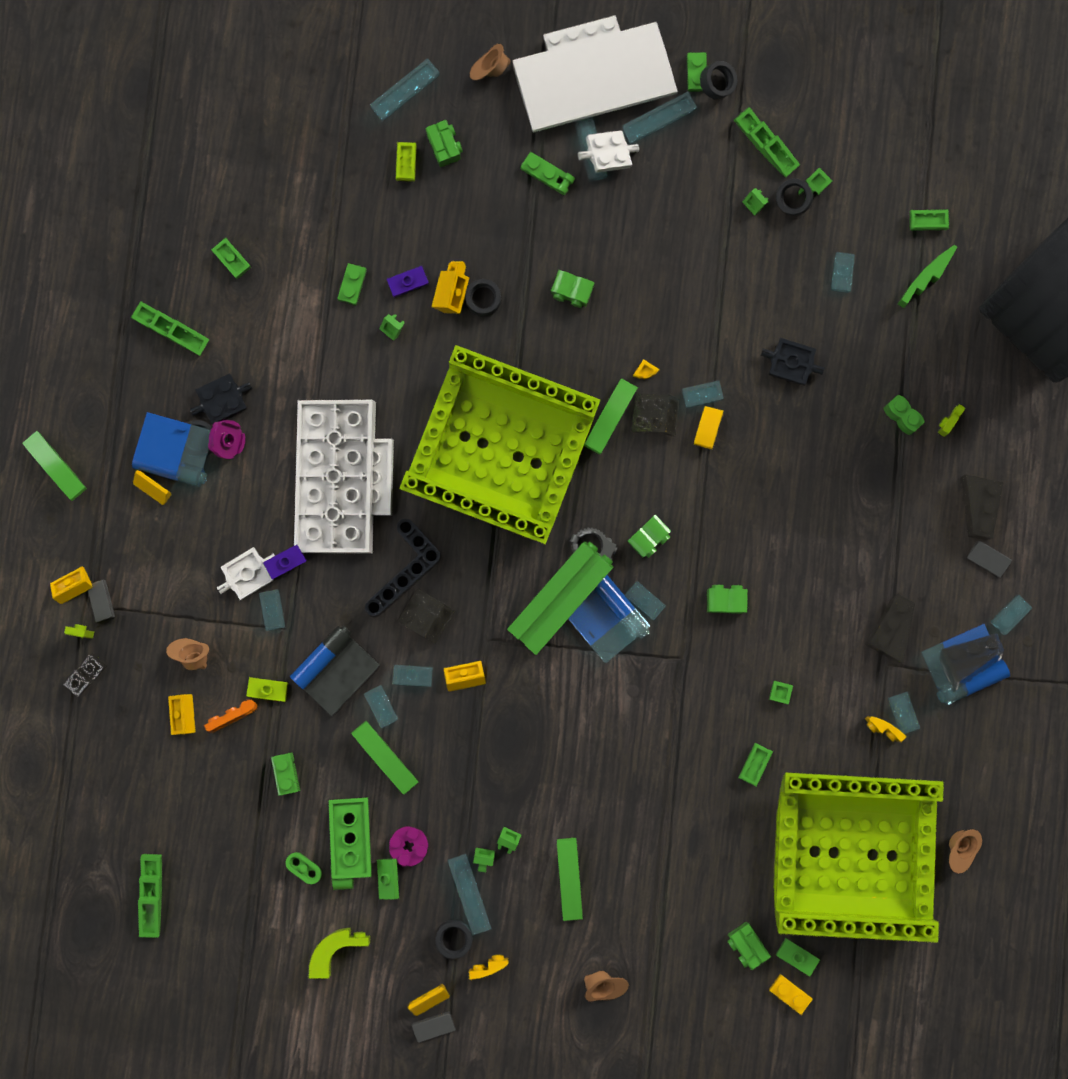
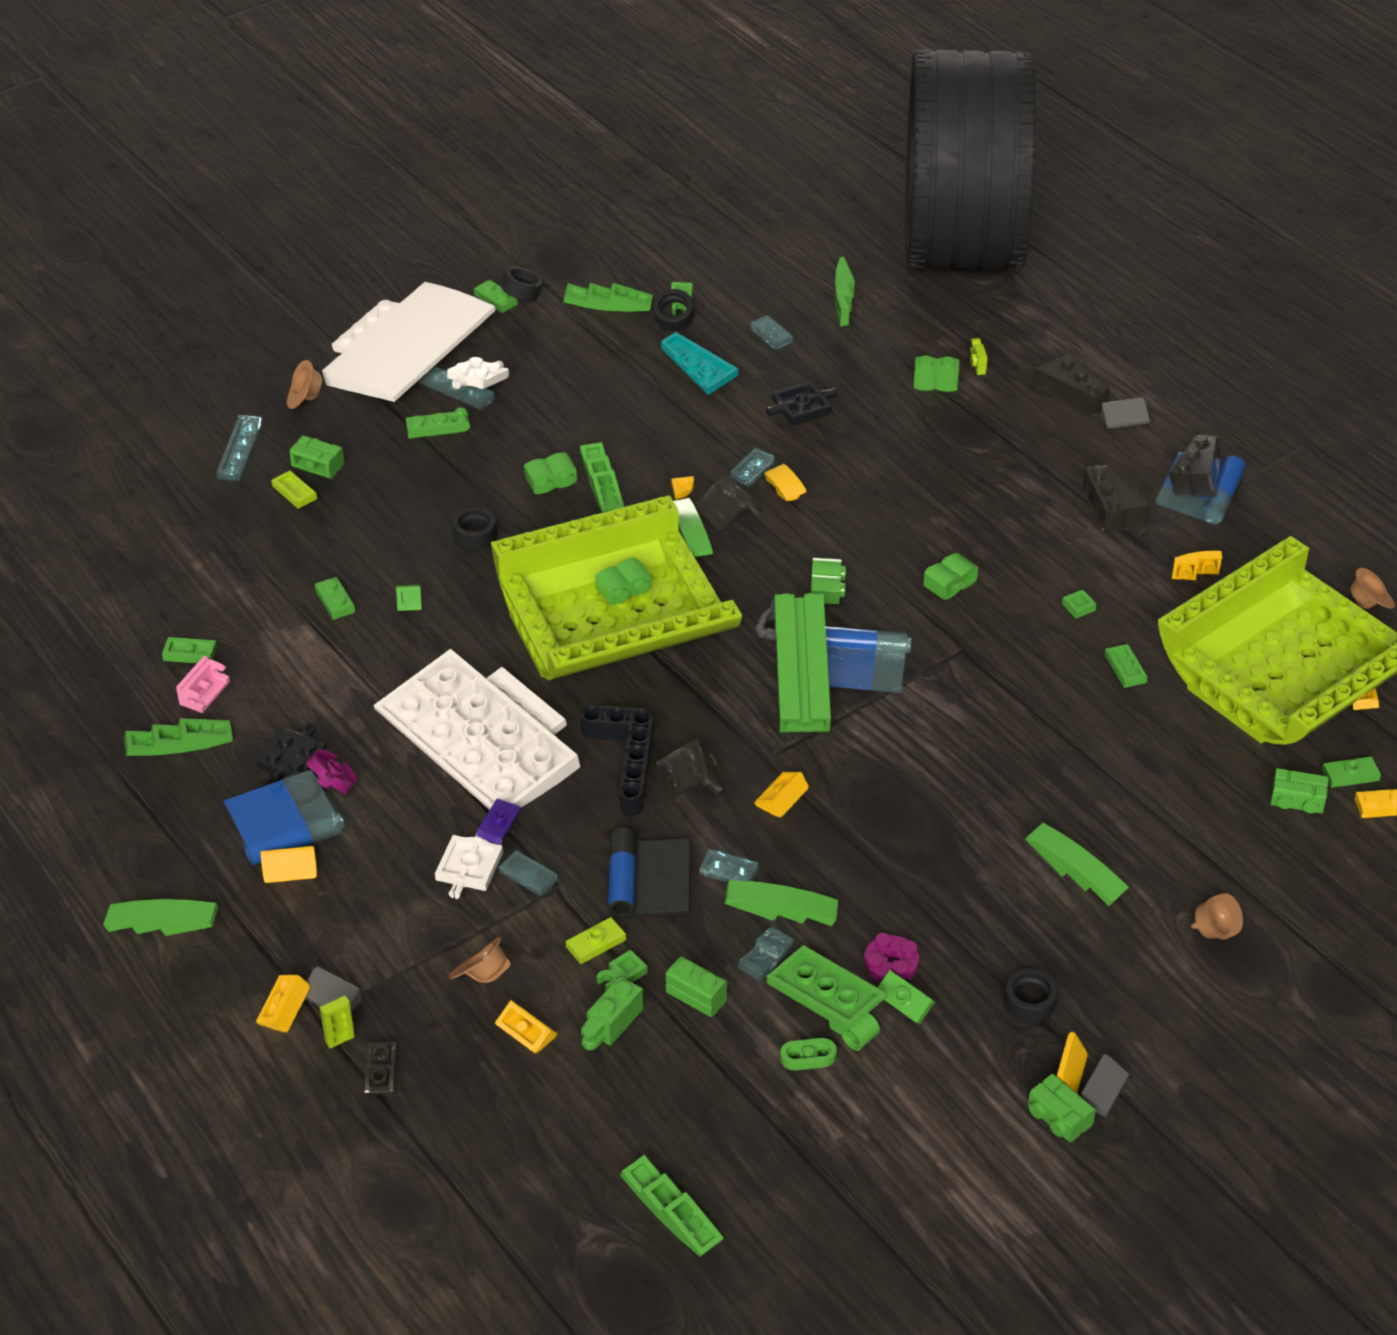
camera: 35 degrees left, 40 degrees down
orange hinge [204,699,258,733] -> none
lime arch [309,928,370,978] -> none
dark purple plate [387,266,429,298] -> none
clear light blue plate [393,665,433,687] -> none
yellow brick [432,261,469,314] -> none
clear light blue plate [447,853,491,935] -> none
yellow slope [469,955,508,979] -> none
bright green tile [473,848,495,873] -> none
bright green tile [497,827,521,854] -> none
clear light blue plate [622,92,697,144] -> none
clear light blue plate [625,581,666,621] -> none
bright green tile [742,188,768,215] -> none
clear light blue plate [888,692,920,734] -> none
bright green plate [909,210,949,230] -> none
clear light blue plate [991,594,1032,635] -> none
none -> bright pink hinge [176,656,230,713]
none -> bright green slope [580,442,624,513]
none -> bright green hinge [581,976,643,1051]
none -> bright green brick [595,558,652,605]
none -> bright green plate [597,950,648,991]
none -> teal wing [661,332,738,395]
none -> clear light blue slope [738,927,794,981]
none -> bright green brick [1028,1074,1096,1143]

